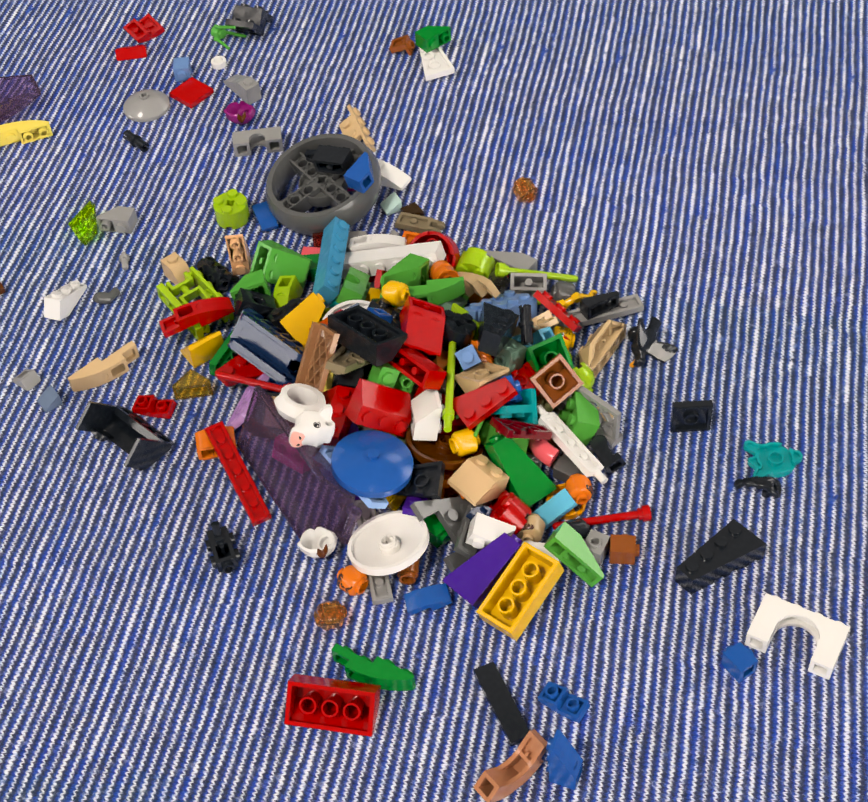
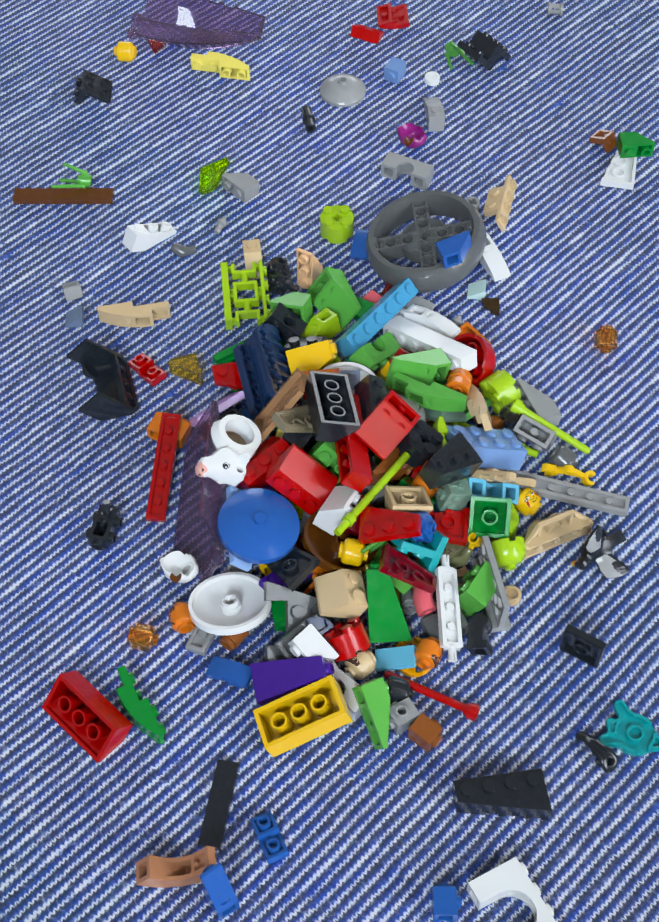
camera: 30 degrees right, 5 degrees up
red slope [159,297,235,338] -> none
red tile [169,77,214,109] -> none
yellow slope [180,331,224,368] -> none
red piece [215,371,292,393] -> none
black hinge [304,145,354,175] -> none
blue slope [367,307,393,324] -> none
yellow head [381,280,410,307] -> none
dark tan hinge [395,212,446,233] -> none
medium blue brick [455,344,482,371] -> none
black pin [518,304,534,345] -> none
dark orange slope [529,353,584,409] -> none
red wing [533,290,582,333] -> none
black slope [580,291,619,320] -> none

